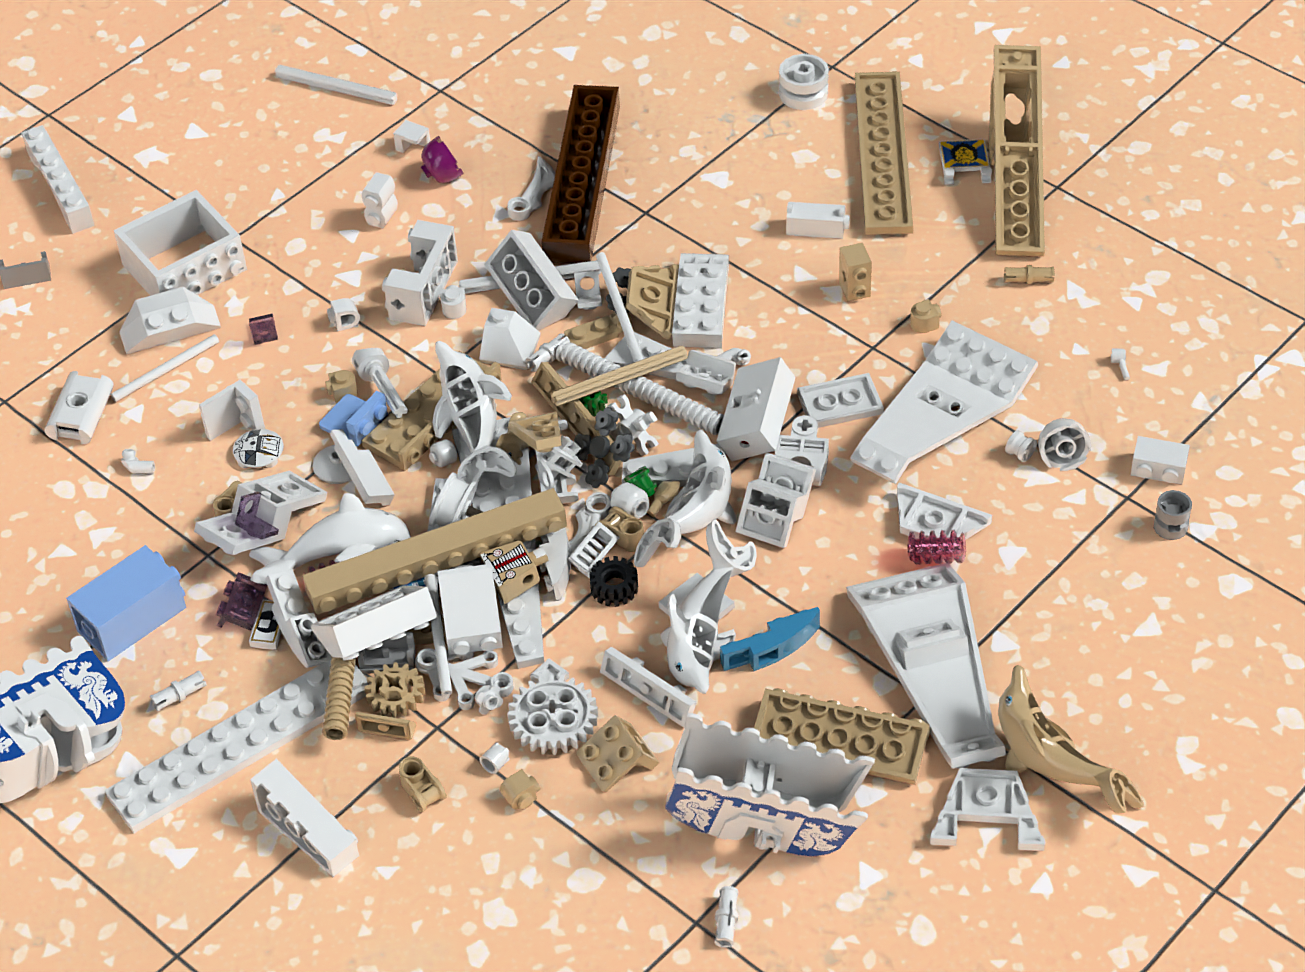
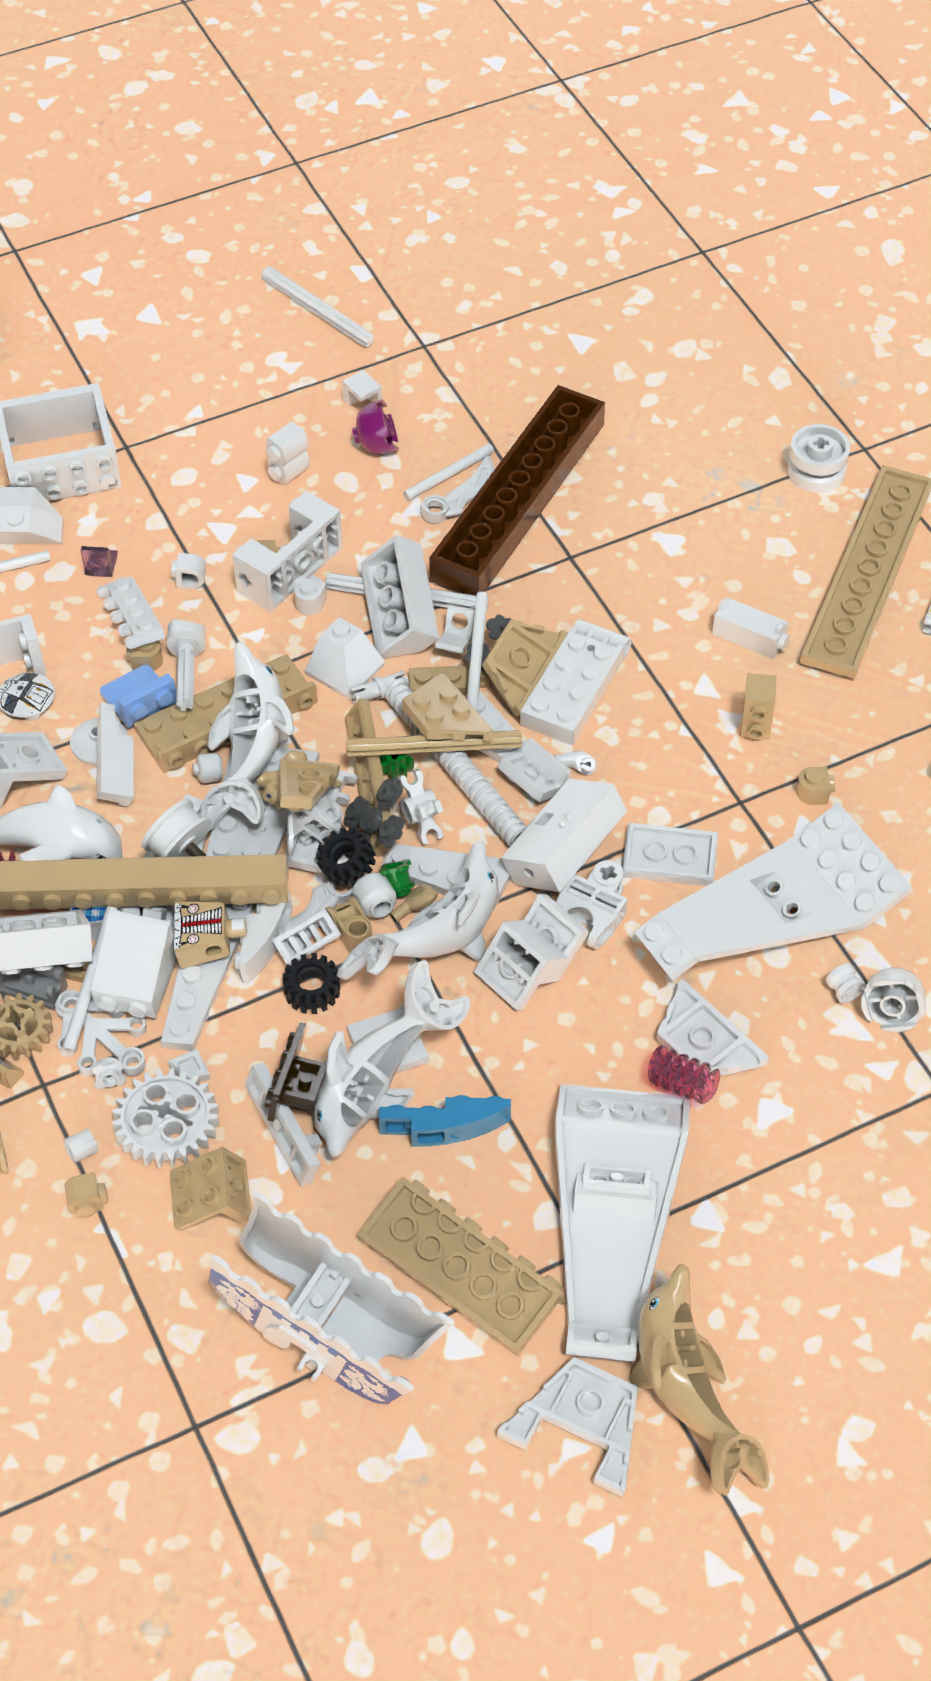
camera: 20 degrees right, 5 degrees up
white pin [714,886,739,948] -> none
none -> white hinge [96,576,165,649]
none -> dark brown bracket [264,1022,326,1122]
none -> black tyre [316,827,376,887]
none -> tan wing [402,673,493,741]
none -> white piece [403,443,494,501]

